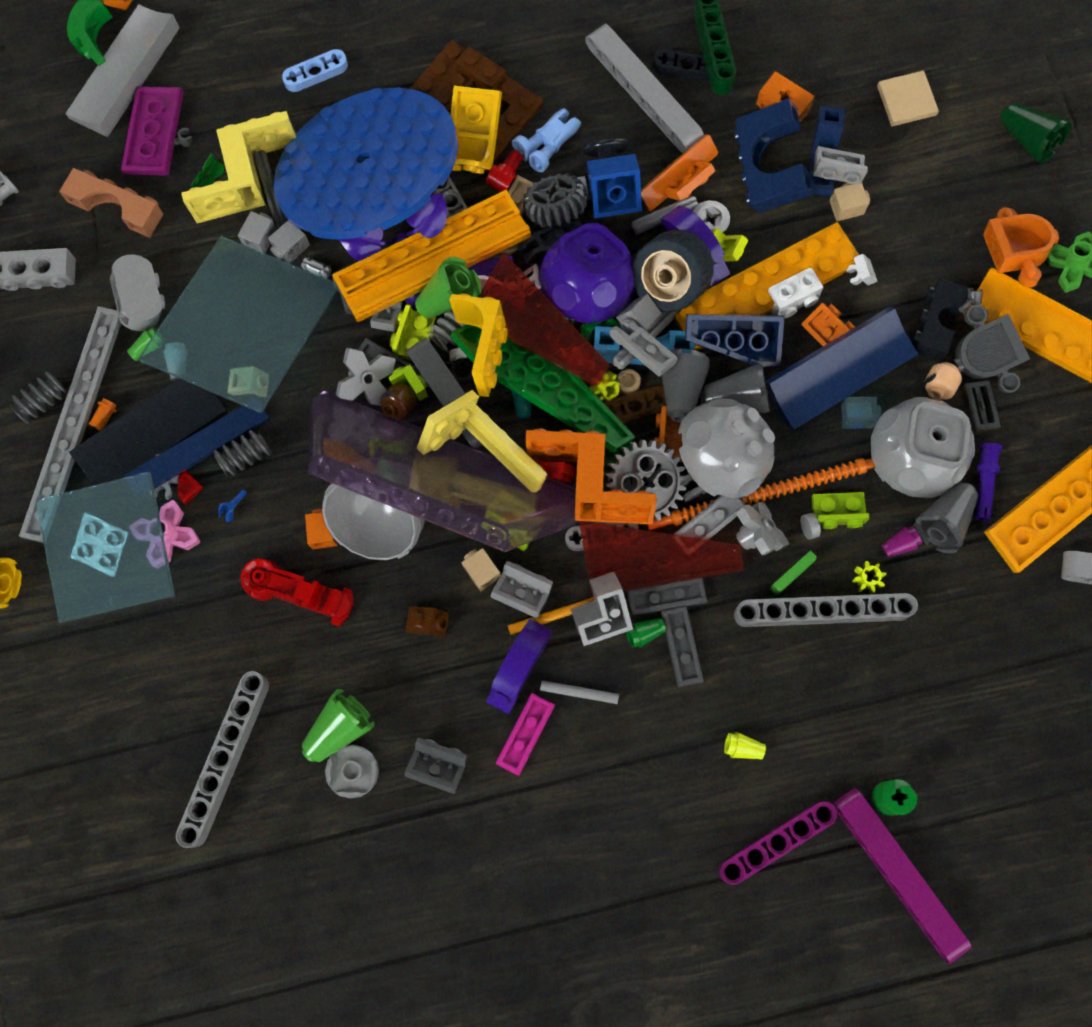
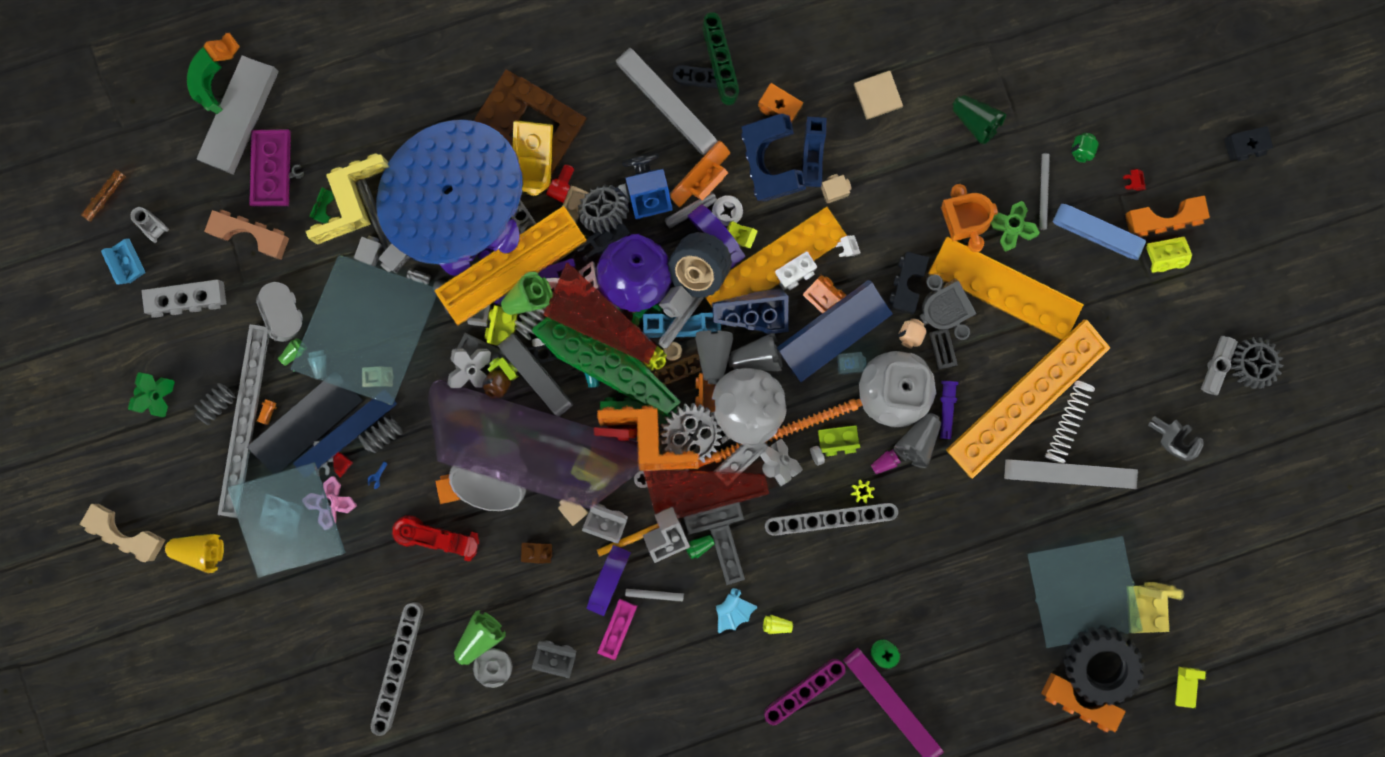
camera: 15 degrees left, 10 degrees up
light blue beam [282,49,348,92] -> none
light yellow bracket [417,390,548,493] -> none
yellow bracket [449,293,508,397] -> none
light blue piece [512,108,581,172] -> none
light grey hinge [609,319,678,377] -> none
bright green tile [770,550,816,596] -> none
light grey bracket [813,146,868,185] -> none
dark grey hand [959,288,983,313] -> none
none -> medium azure arm [716,588,757,633]

